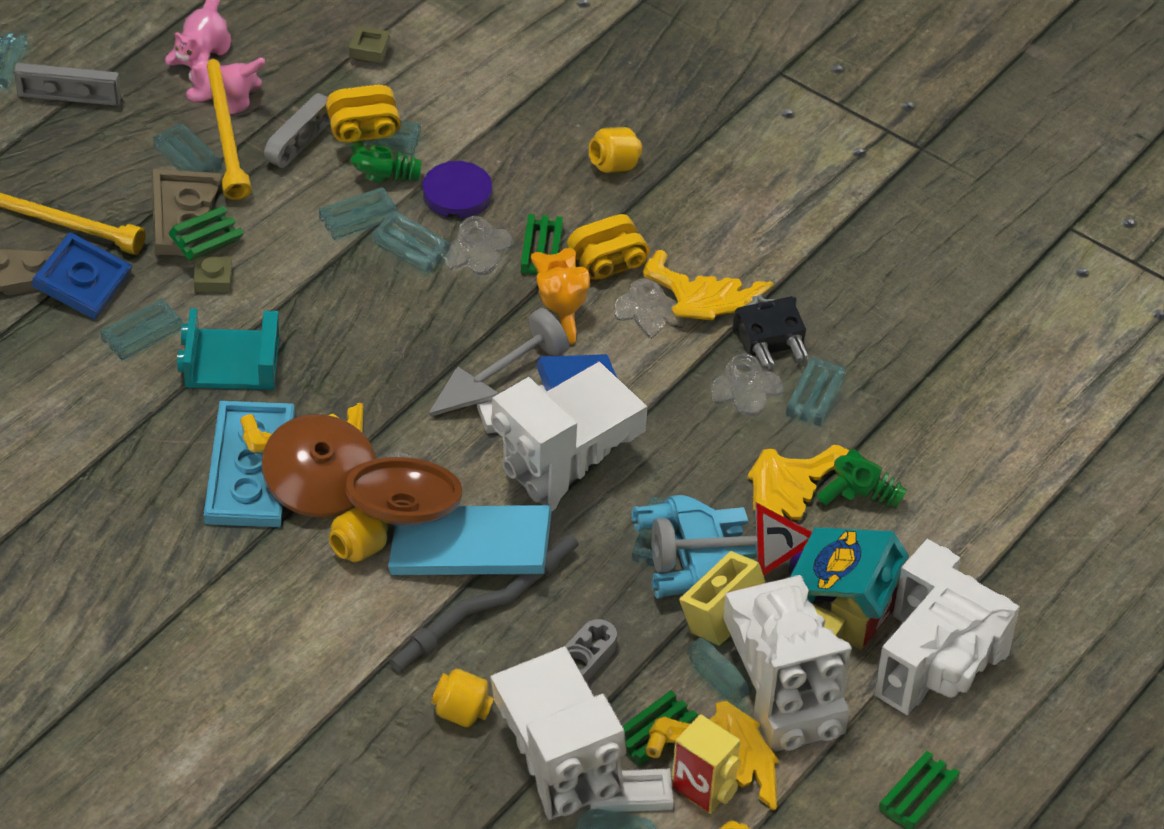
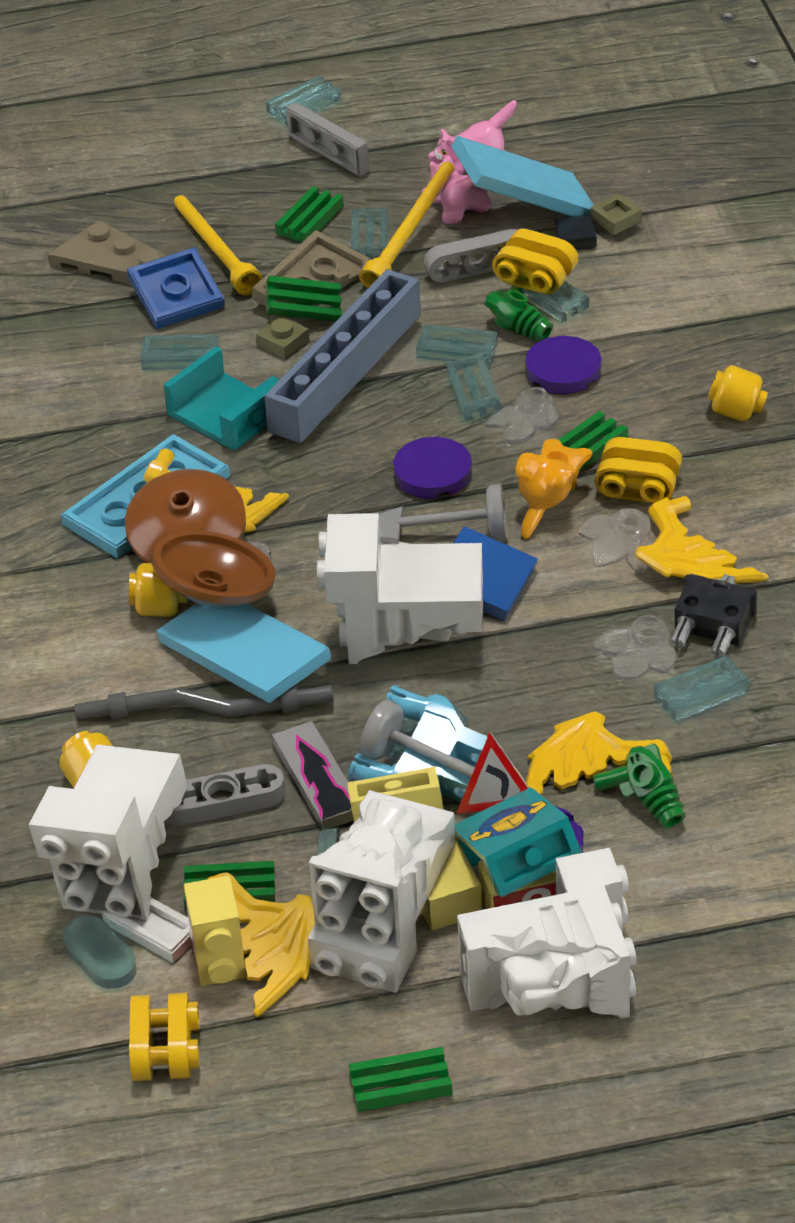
camera: 45 degrees right, 5 degrees down
none -> sand blue brick [264,269,421,444]
none -> tile [272,721,354,831]
none -> green tile [275,186,344,243]
none -> dark purple tile [393,437,472,499]
none -> medium azure tile [451,136,594,221]
none -> black tile [555,215,597,250]

